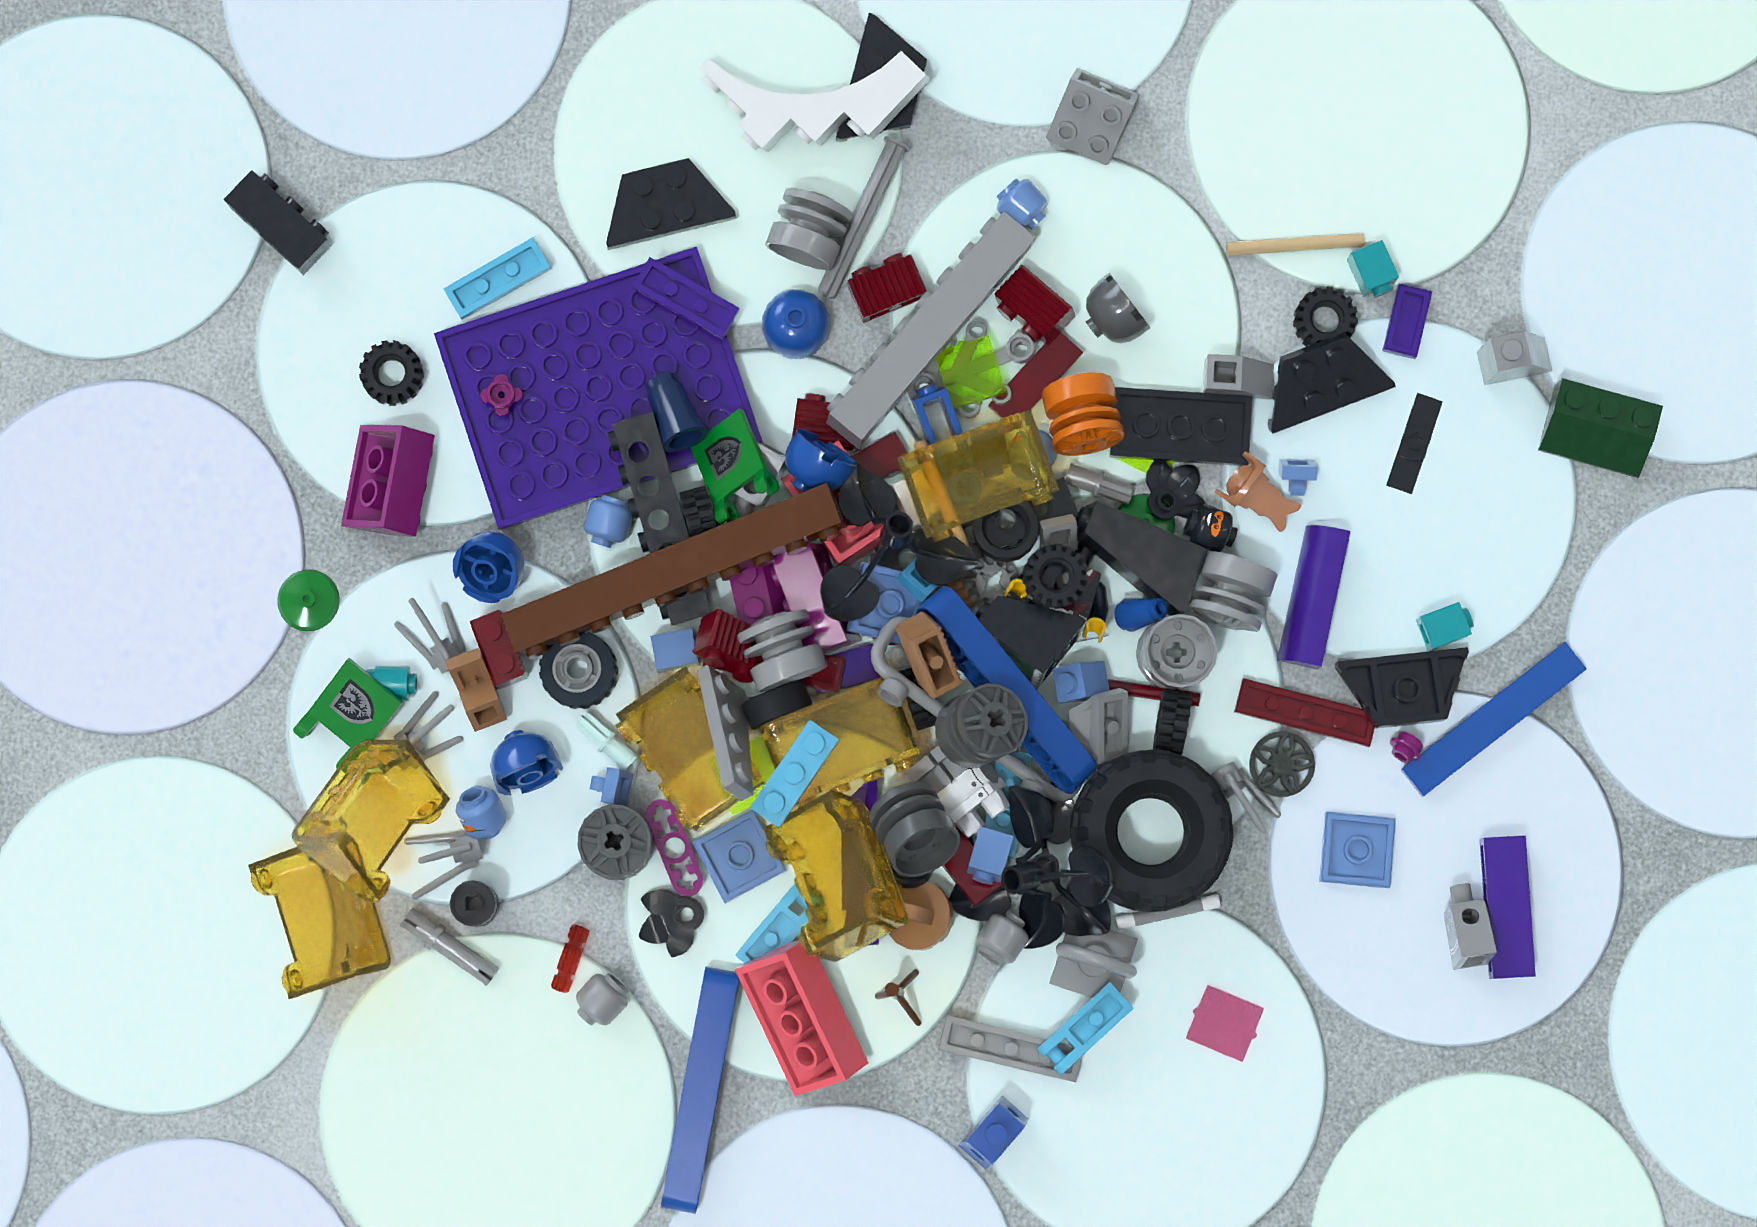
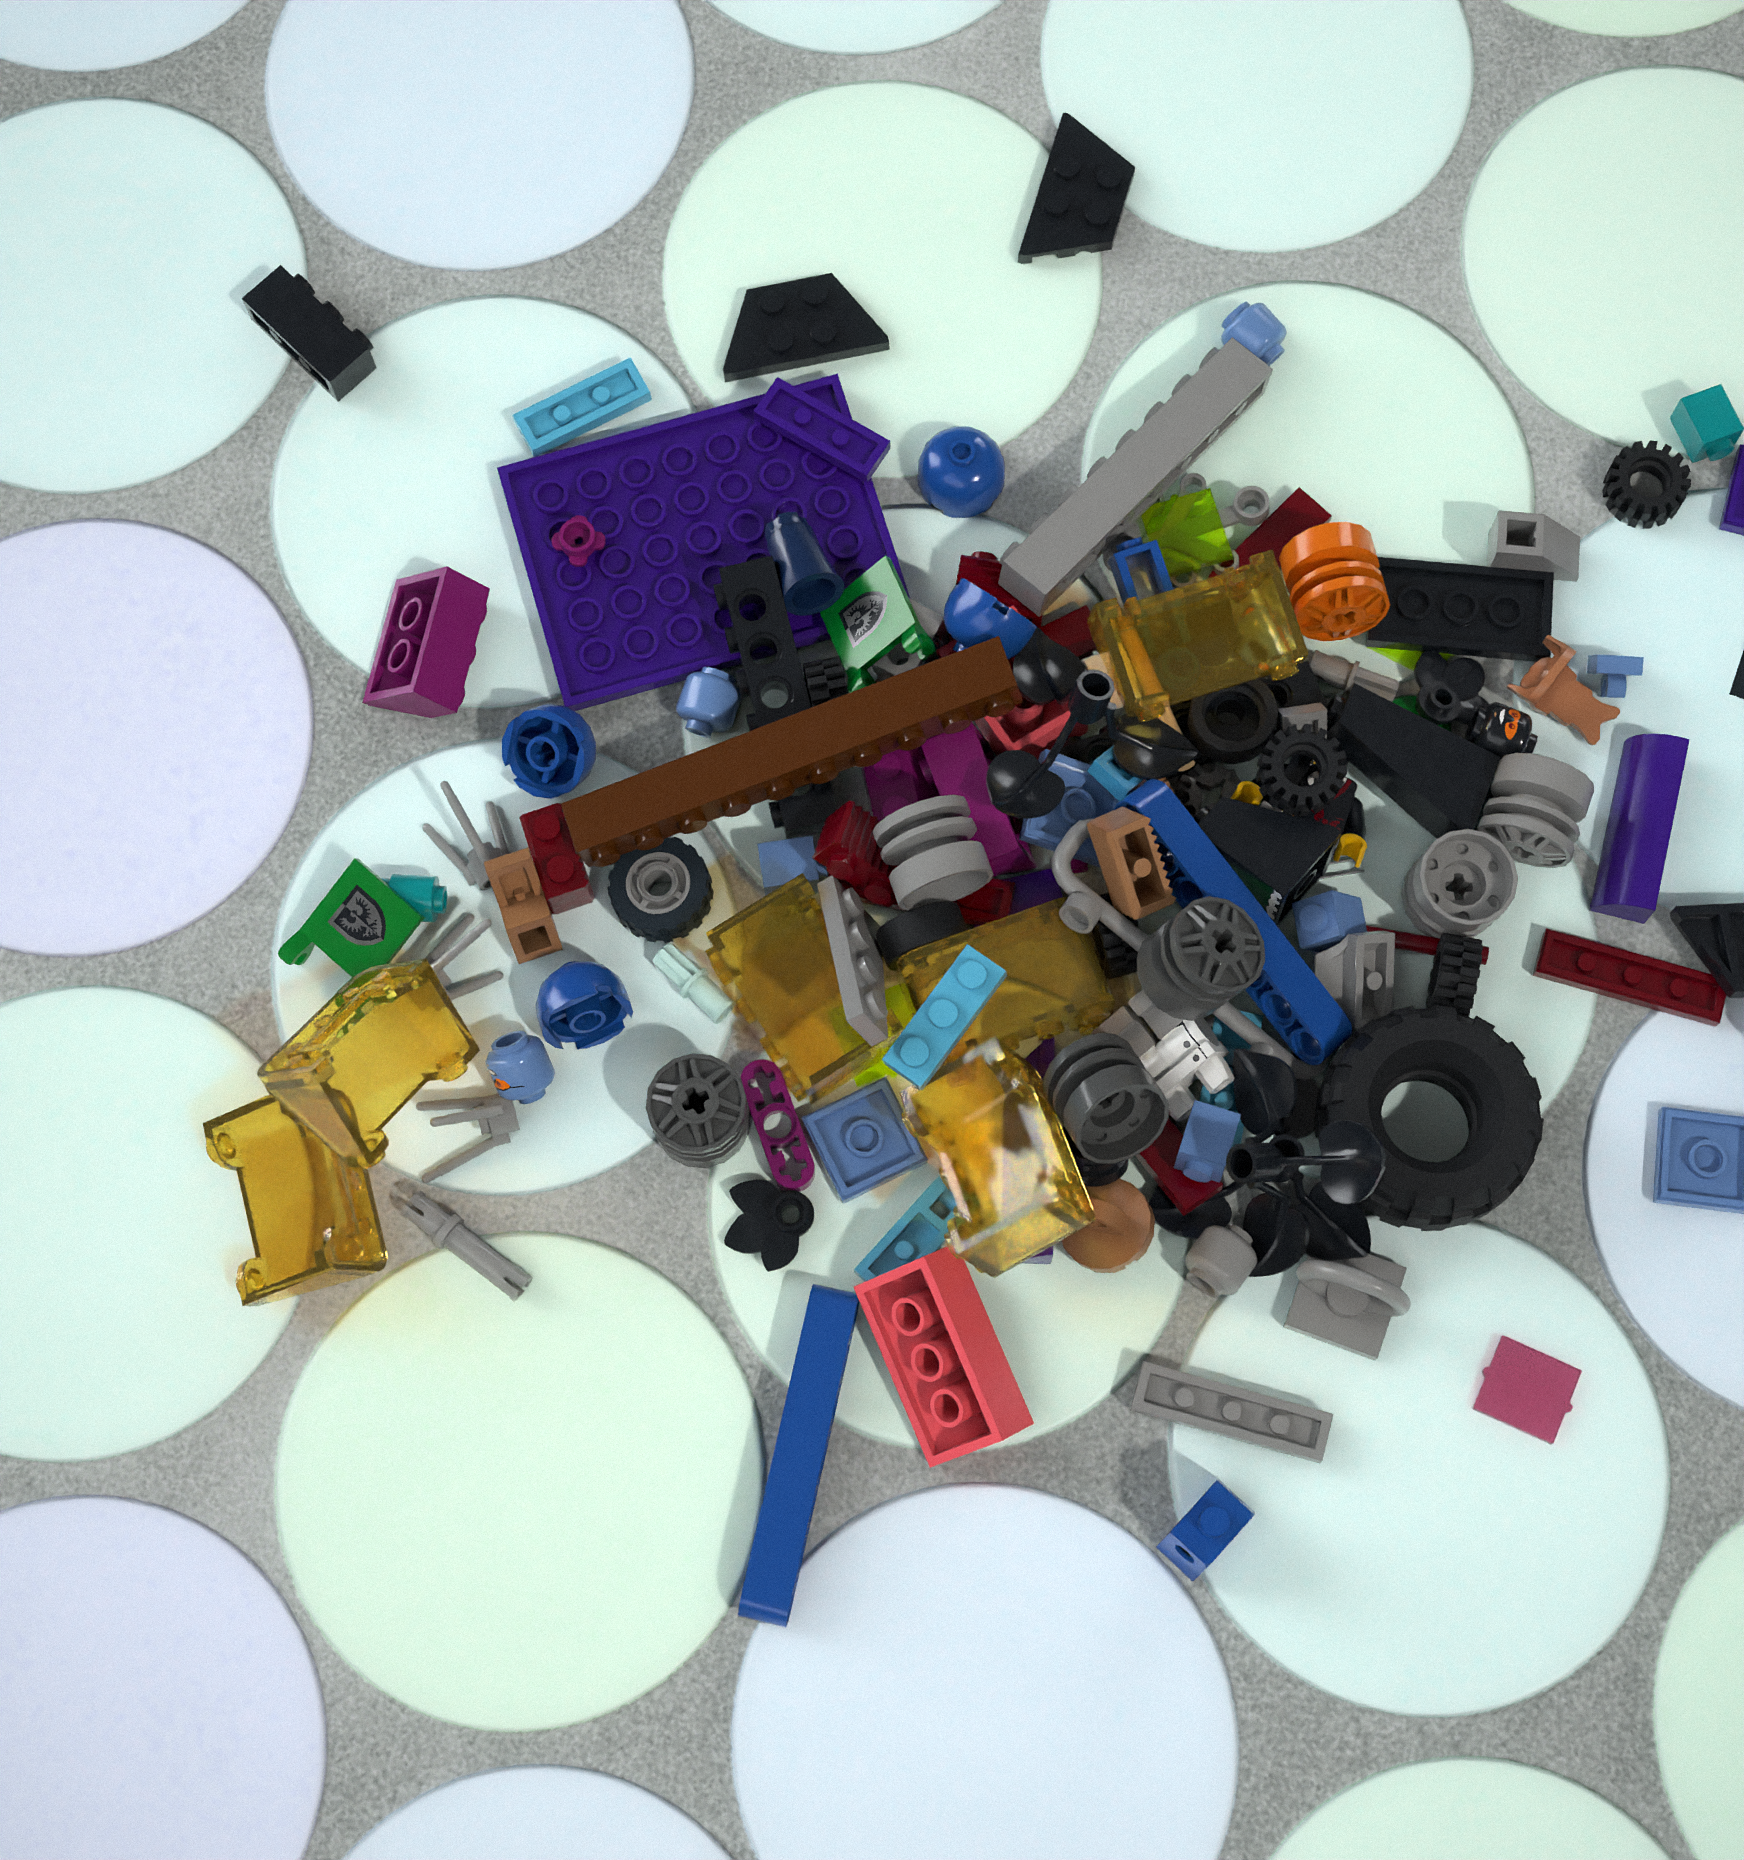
camera: 10 degrees right, 10 degrees down
green piece [277,569,340,631] -> none
black tyre [359,340,424,406] -> none
black wheel [449,880,500,928] -> none
clear red axle [551,924,589,993] -> none
light grey head [576,973,628,1026] -> none
medium blue tile [589,767,634,807] -> none
white arch [699,51,930,152] -> none
light grey wheel [765,188,853,271] -> none
light grey axle [818,136,910,299] -> none
dark red brick [847,253,927,323] -> none
reddish brown plant [875,969,922,1026] -> none
dark red brick [994,265,1076,346] -> none
medium azure plate [1037,982,1134,1075] -> none
light grey bracket [1046,67,1140,165] -> none
dark grey cylinder [1085,273,1151,344] -> none
blue cone [1114,598,1167,632] -> none
bar [1115,894,1221,930] -> none
light grey plant [1211,762,1281,834] -> none
tan bar [1226,233,1365,256] -> none
pearl dark grey wheel [1249,731,1315,797] -> none
black wing [1267,333,1396,434] -> none

